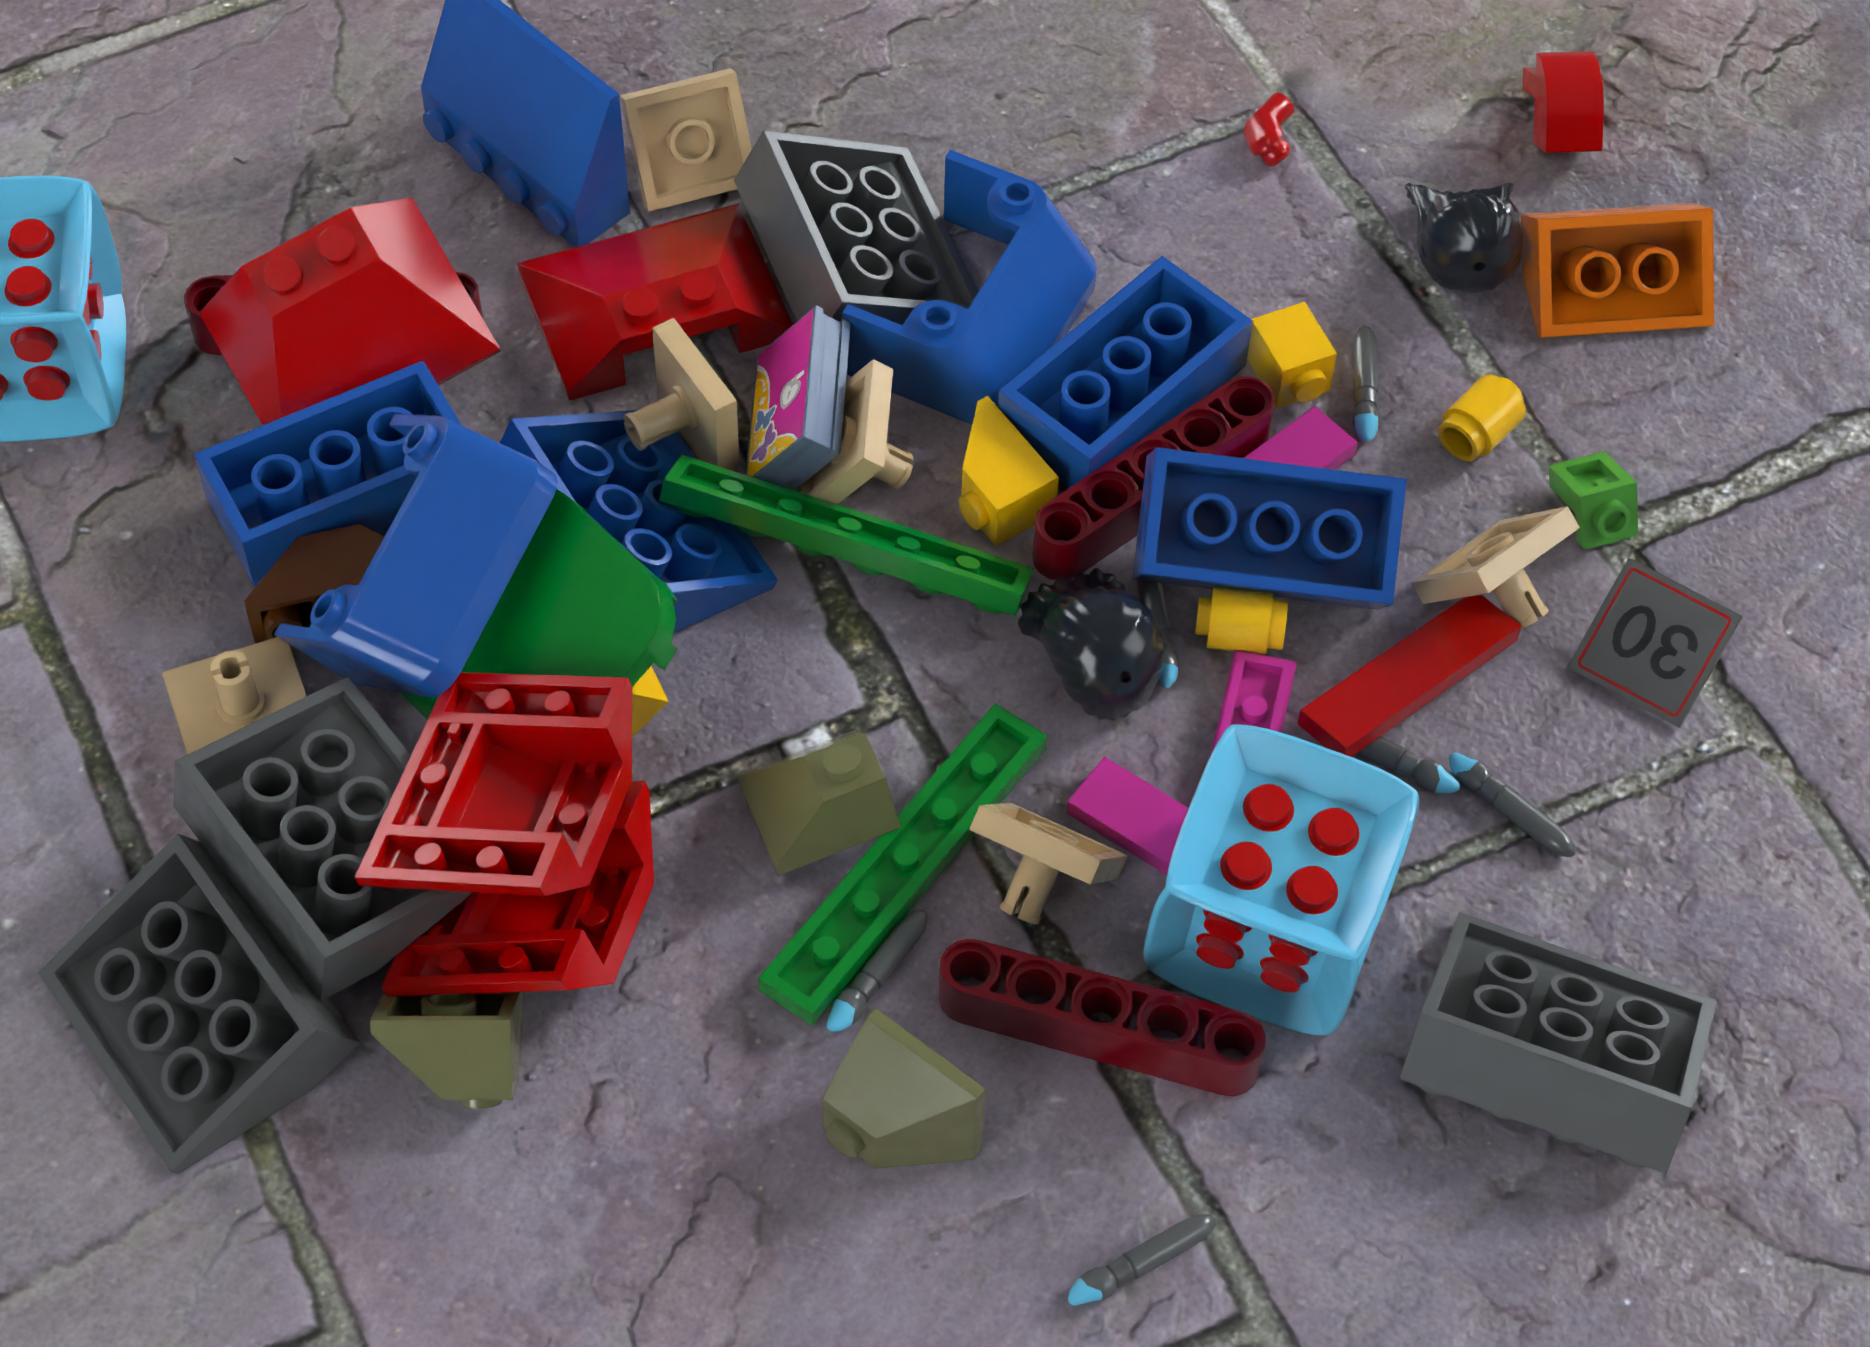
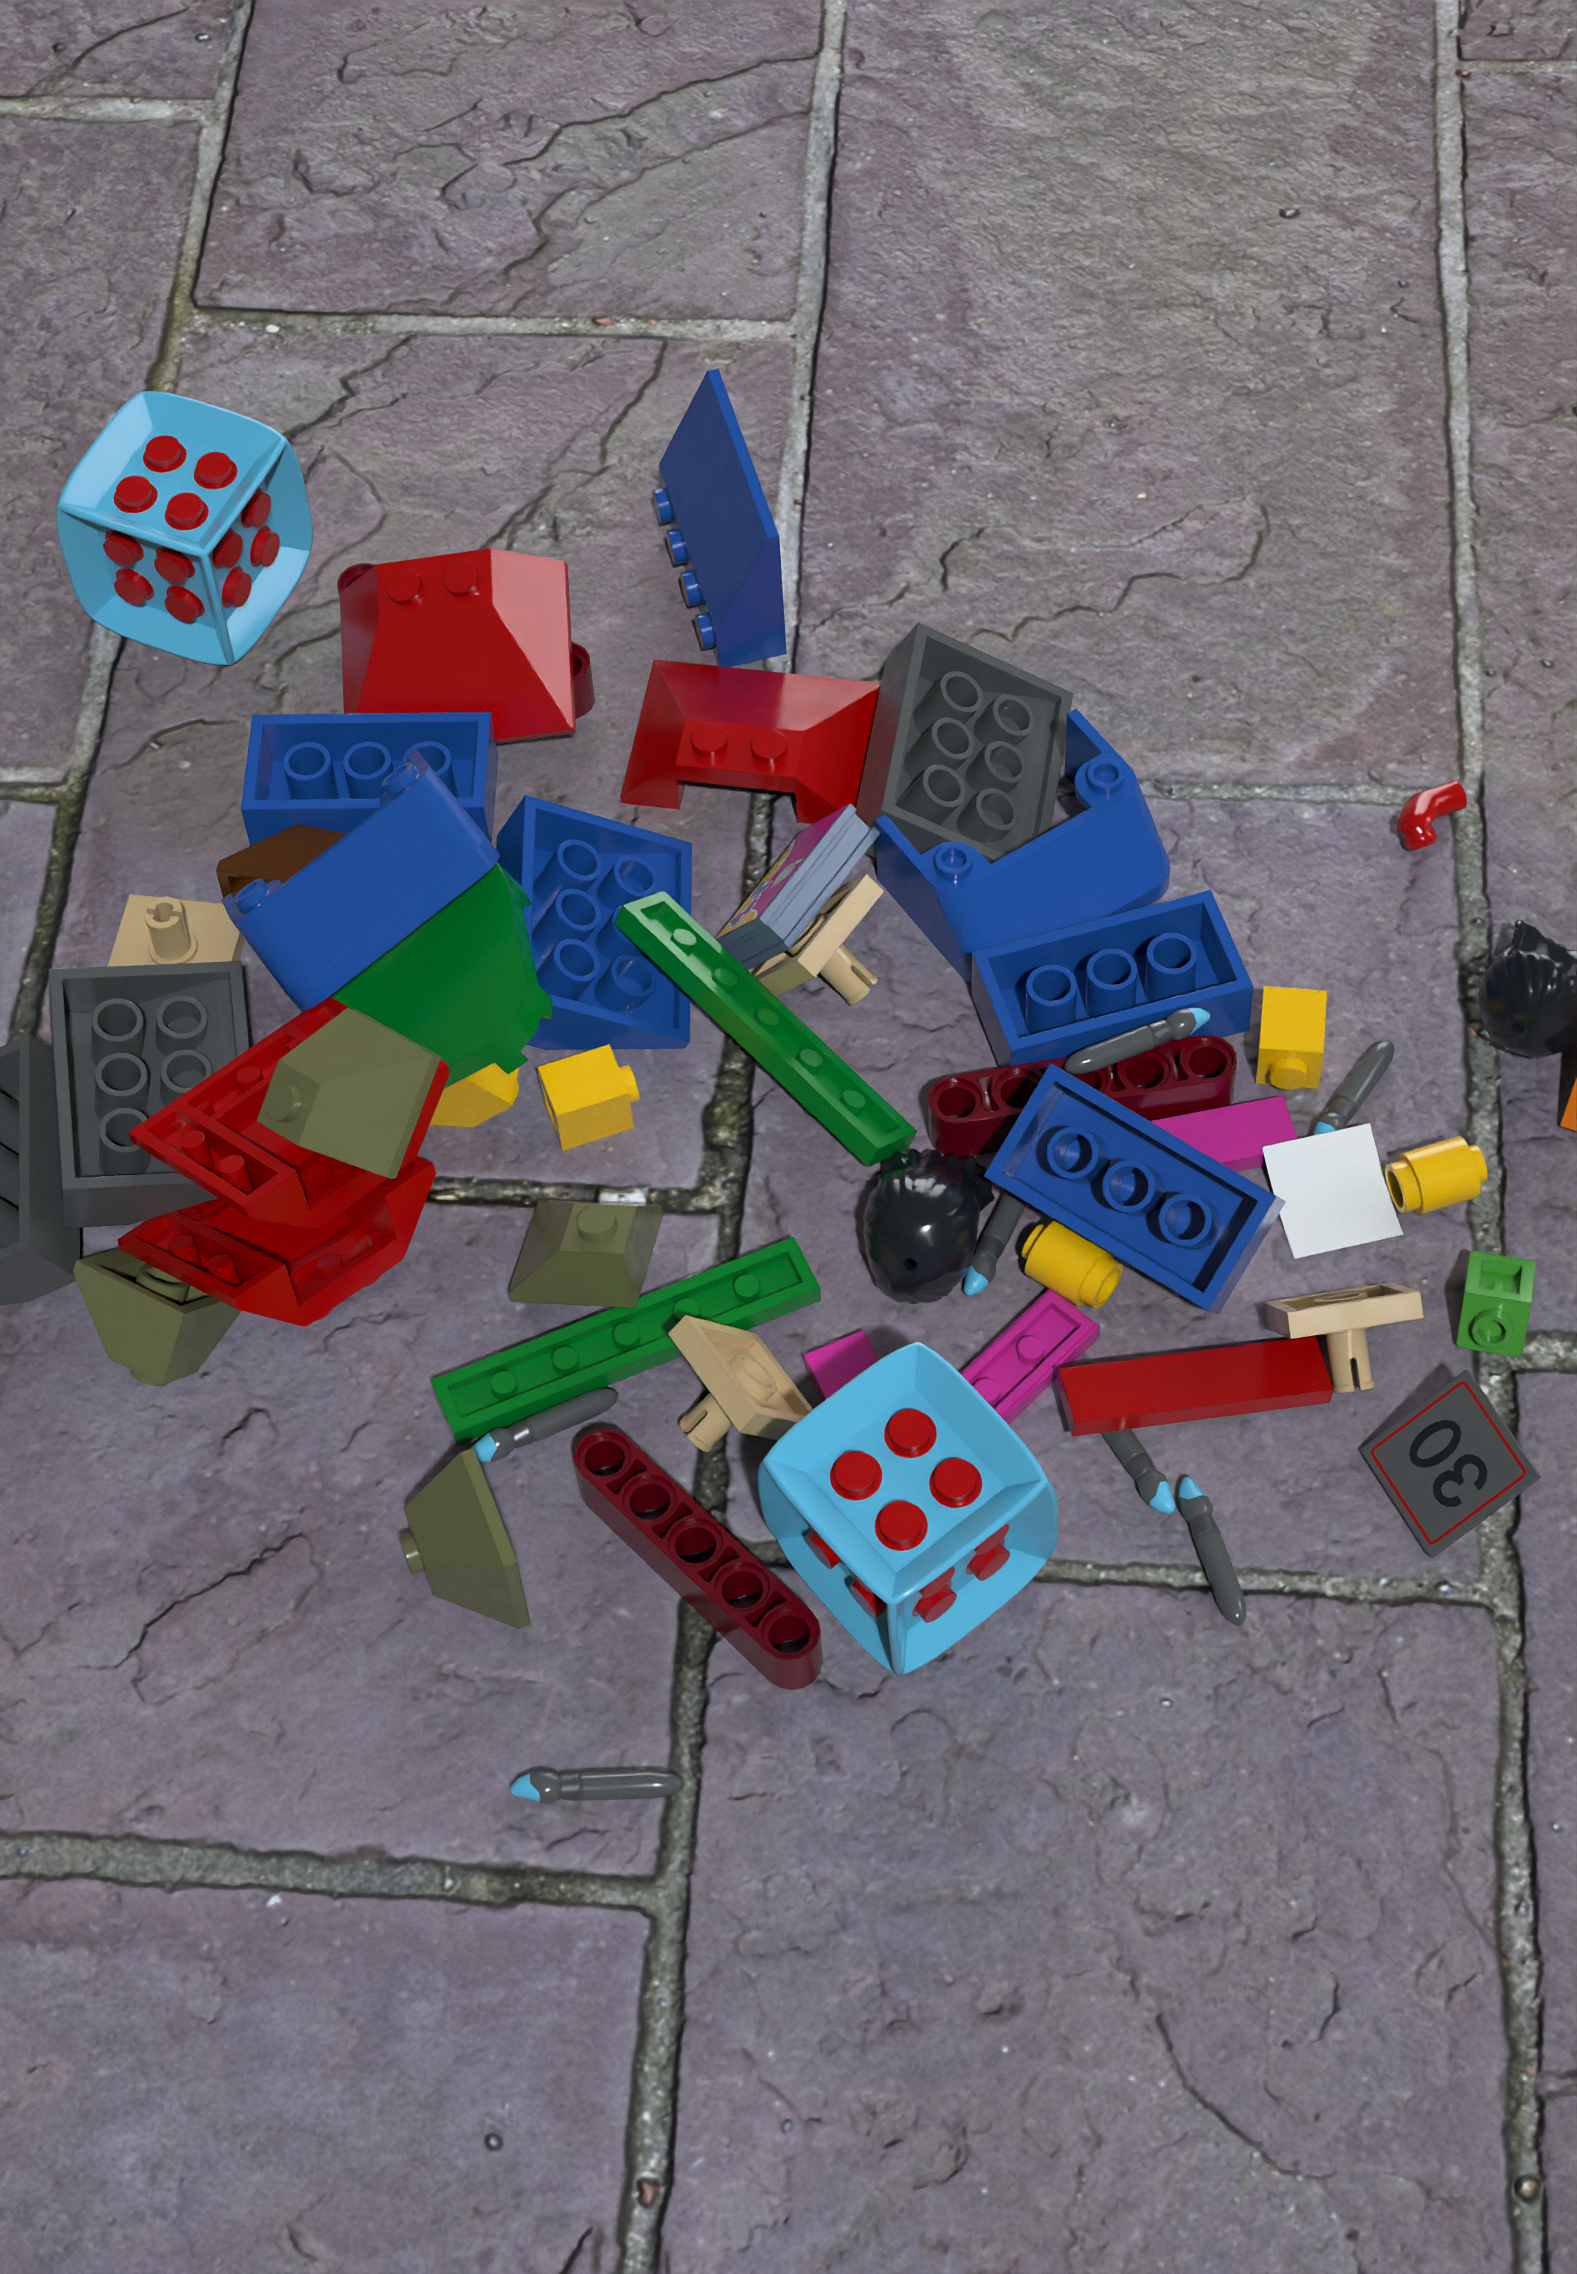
camera: 35 degrees right, 0 degrees up
tan tile [620,68,752,212] -> none
tan tile [624,318,740,473] -> none
yellow slope [958,396,1059,547] -> none
dark grey slope [1399,912,1717,1174] -> none
none -> olive slope [257,1008,441,1179]
none -> yellow brick [537,1044,640,1151]
none -> dark grey piece [1064,1008,1210,1074]
none -> white sticker [1262,1123,1404,1259]

